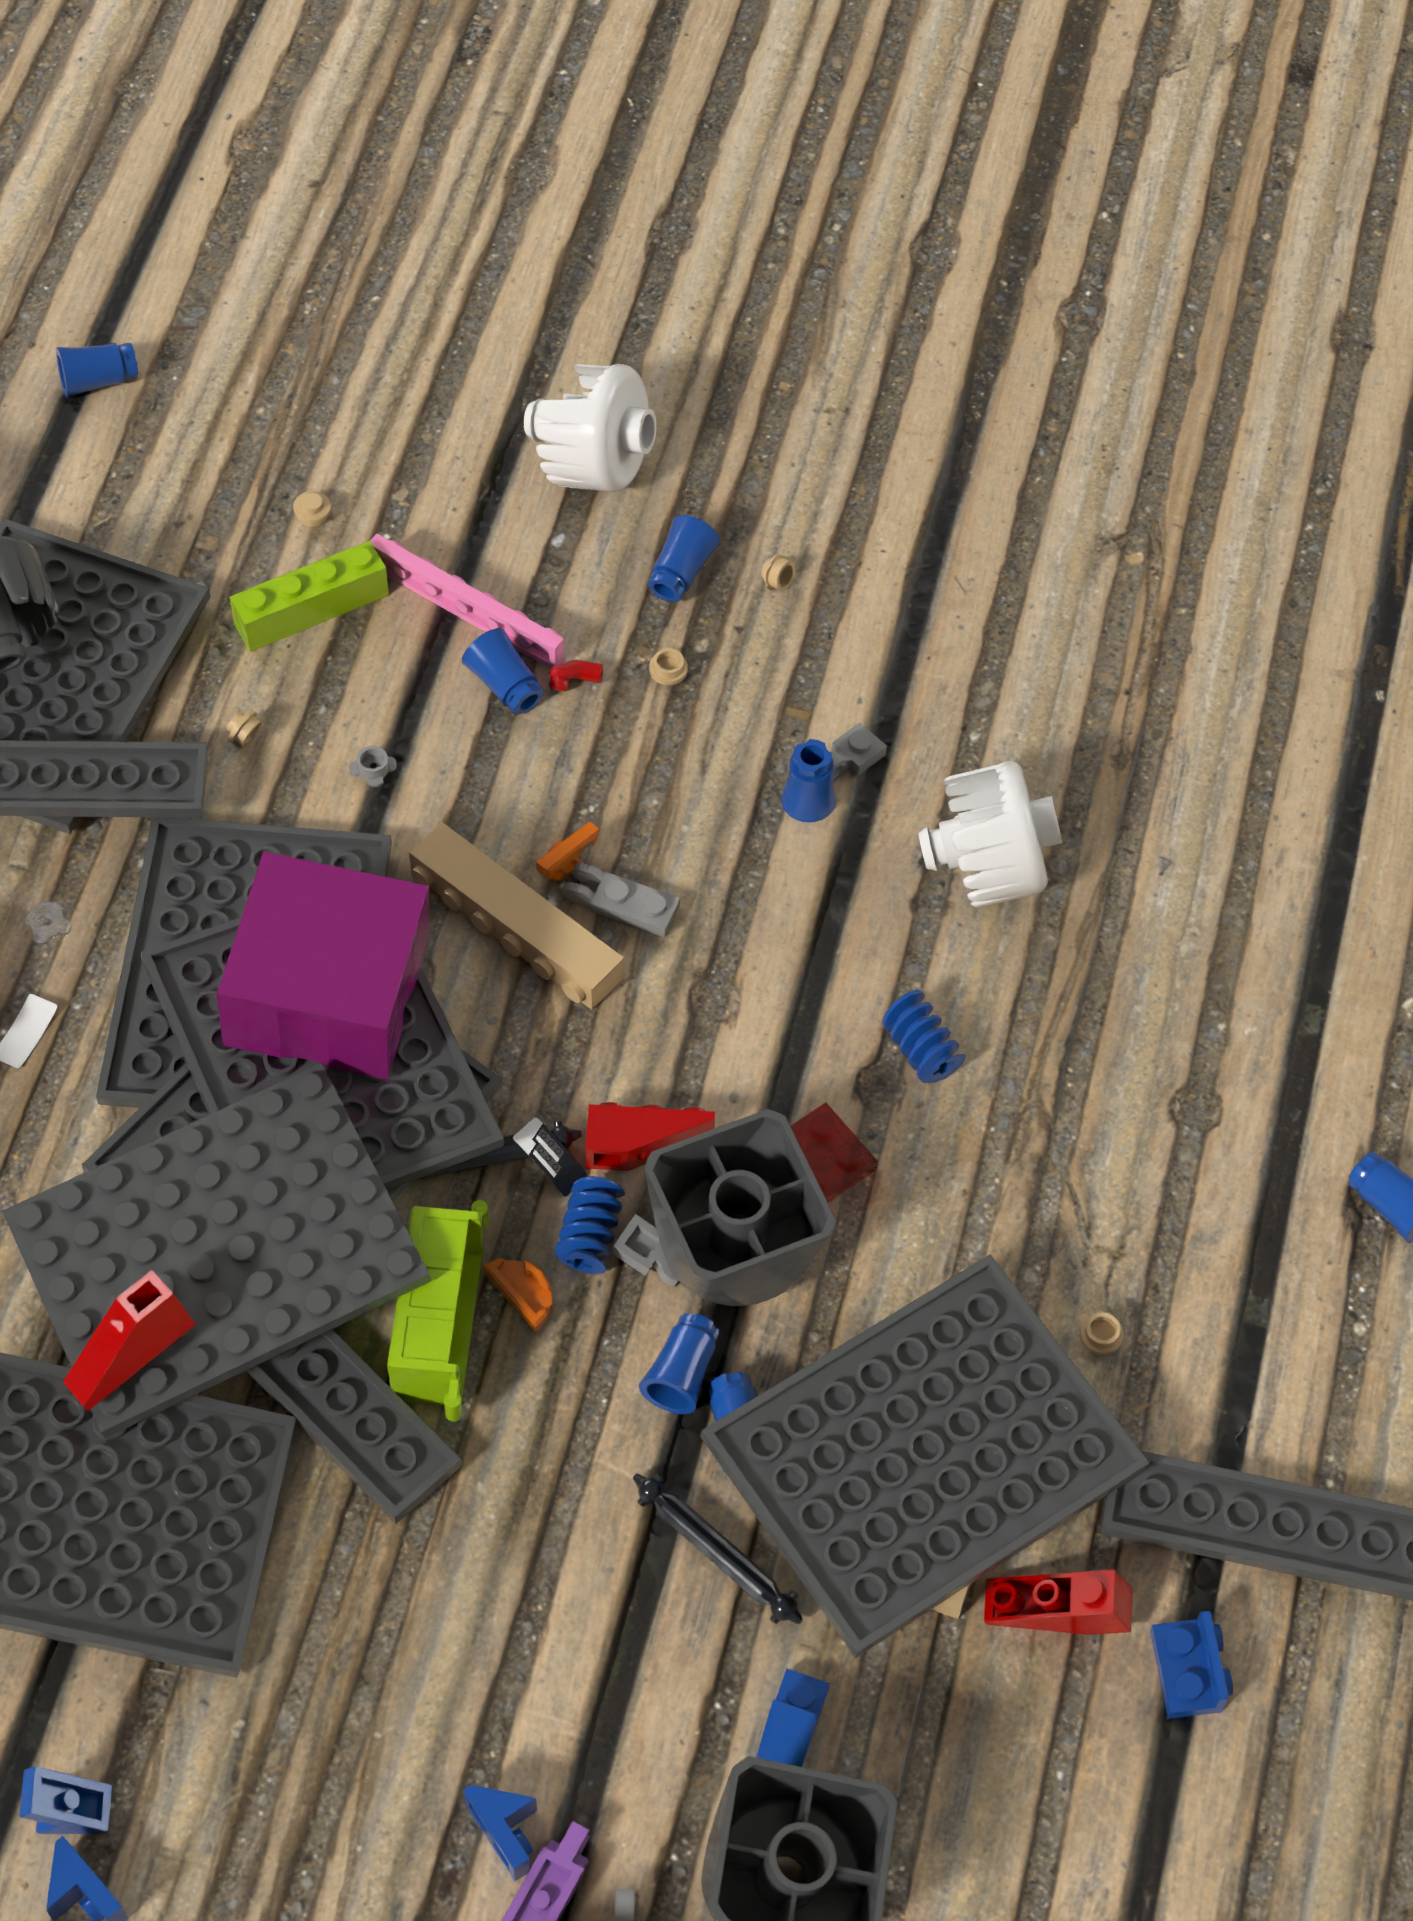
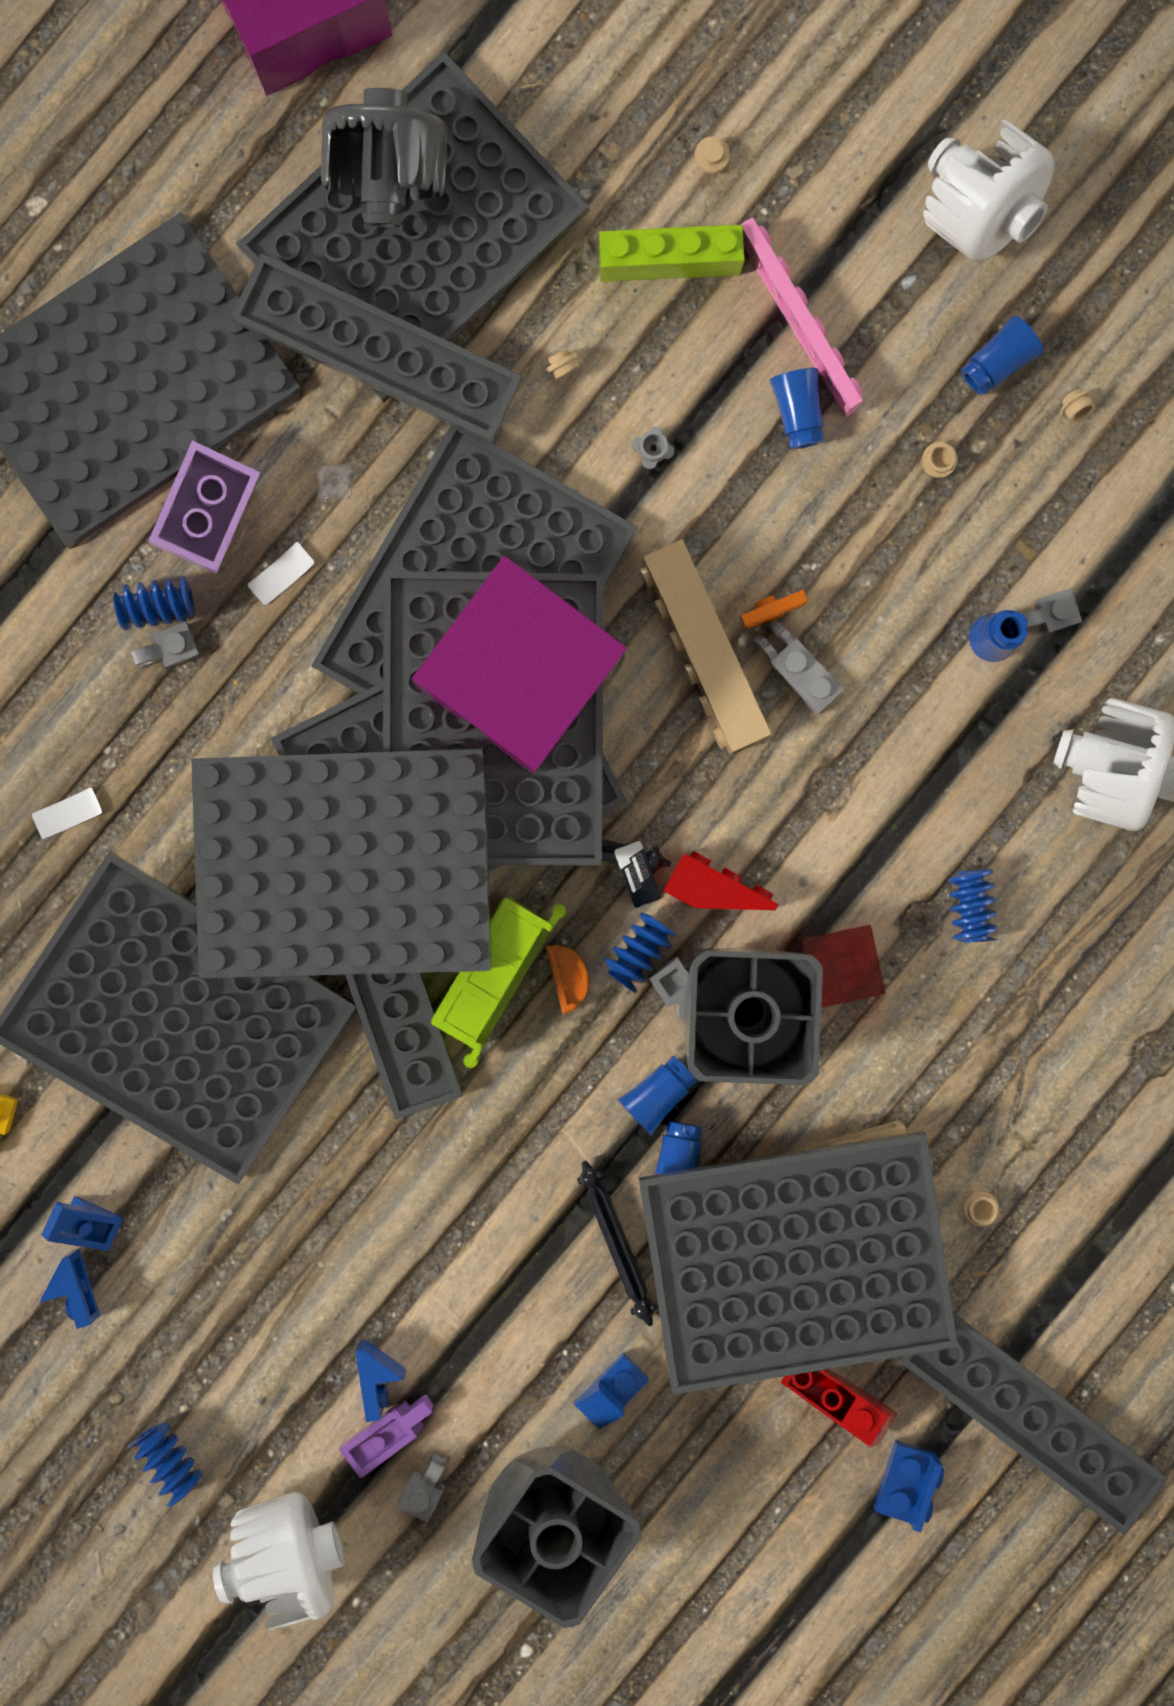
camera: 35 degrees right, 30 degrees up
red slope [63,1270,196,1412] -> none
red arm [548,660,604,691] -> none

